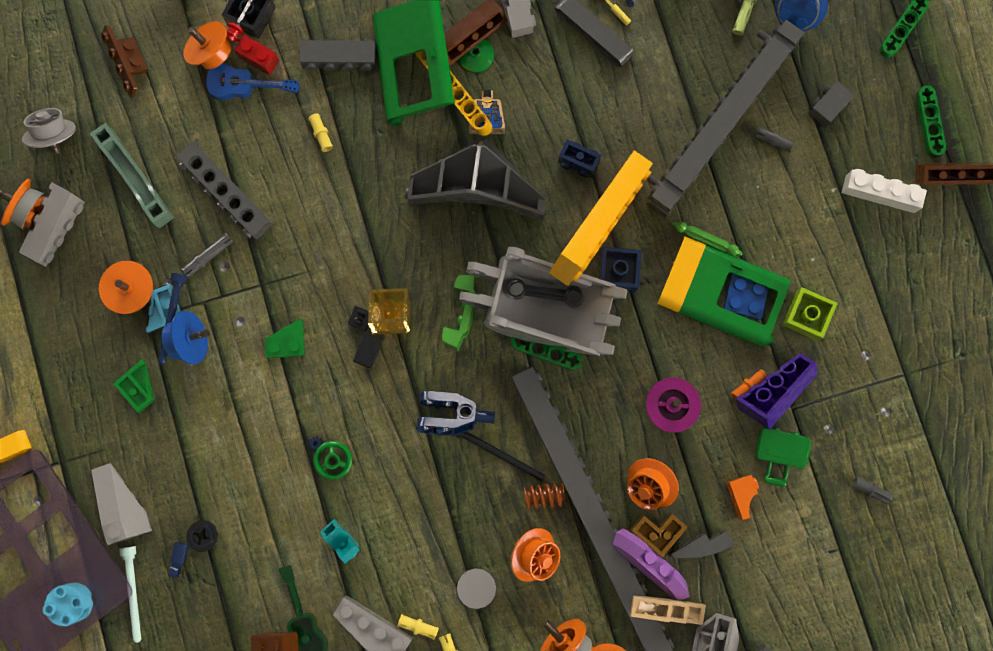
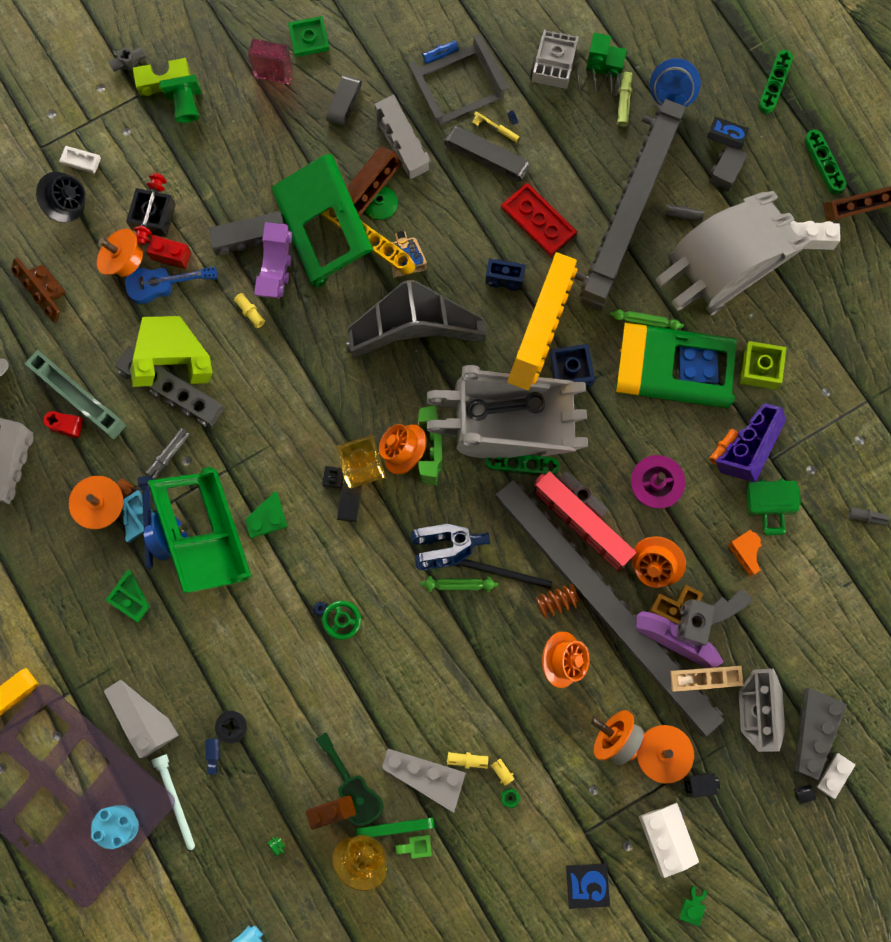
camera: 15 degrees left, 5 degrees down
teal brick [320,519,360,564] -> none
light grey tile [457,568,496,609] -> none
none -> red piece [43,411,84,438]
none -> dark orange hose [117,478,136,497]
none -> lime wedge [130,316,212,387]
none -> green piece [148,467,252,594]
none -> medium lavender brick [254,222,292,299]
none -> orange piece [379,424,427,474]
none -> bright green wheel [420,576,498,592]
none -> red tile [501,183,578,257]
none -> coral brick [534,471,636,572]
none -> dark grey piece [558,471,609,519]
none -> light grey piece [655,191,811,315]
none -> dark grey brick [676,599,715,647]
none -> black tile [707,116,749,150]

